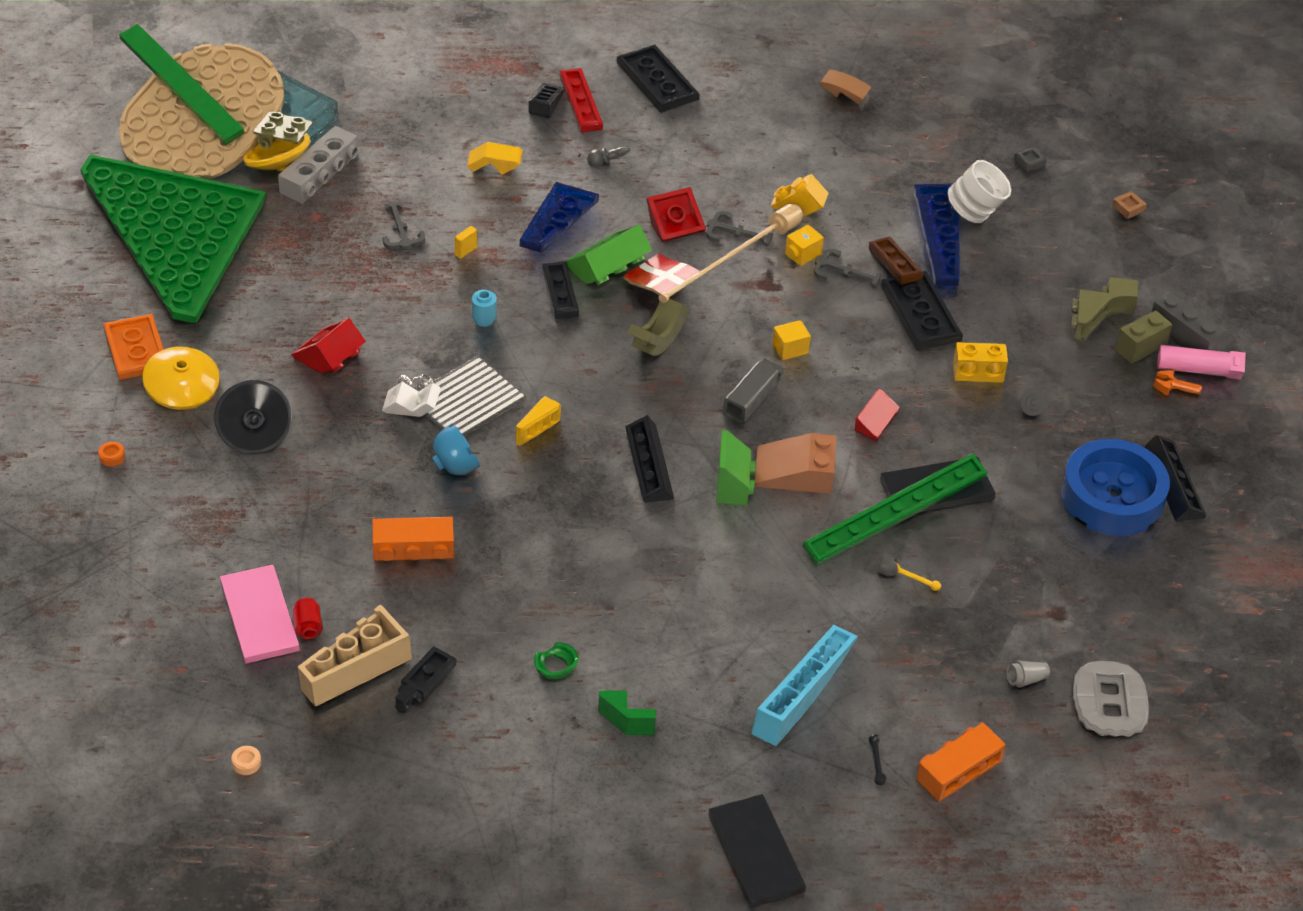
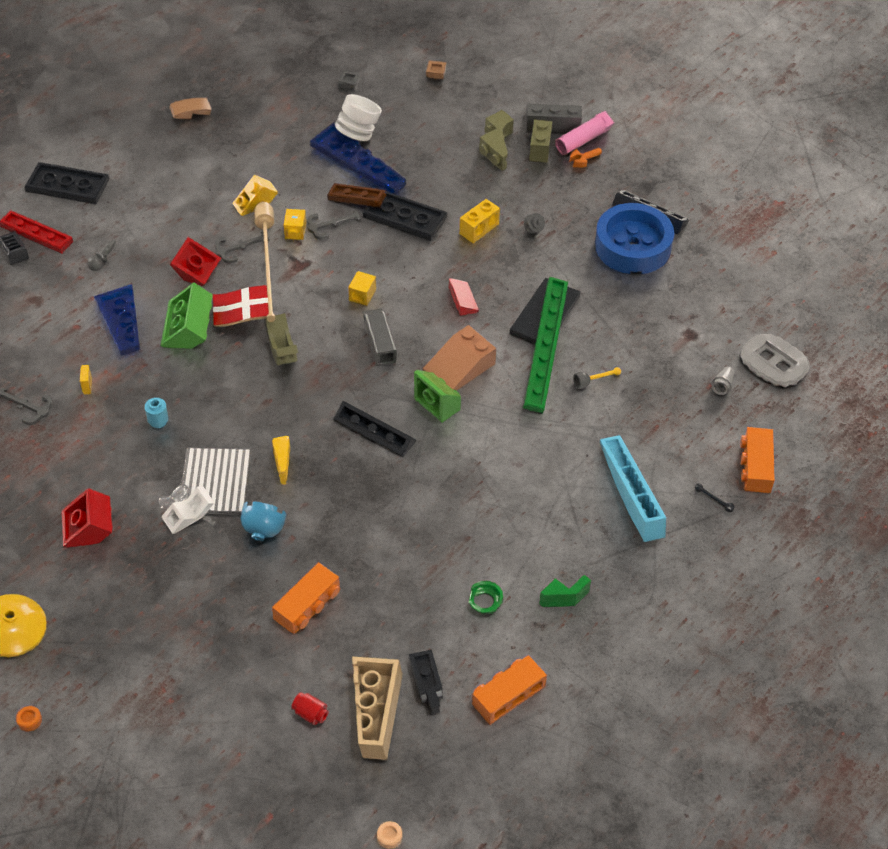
camera: 45 degrees left, 5 degrees up
black hat [214,380,292,454] -> none
bright pink tile [220,565,300,664] -> none
yellow slope [467,142,523,175] -> none
black tile [542,261,579,319] -> none
black tile [708,794,806,908] -> none
none -> orange brick [472,655,547,725]

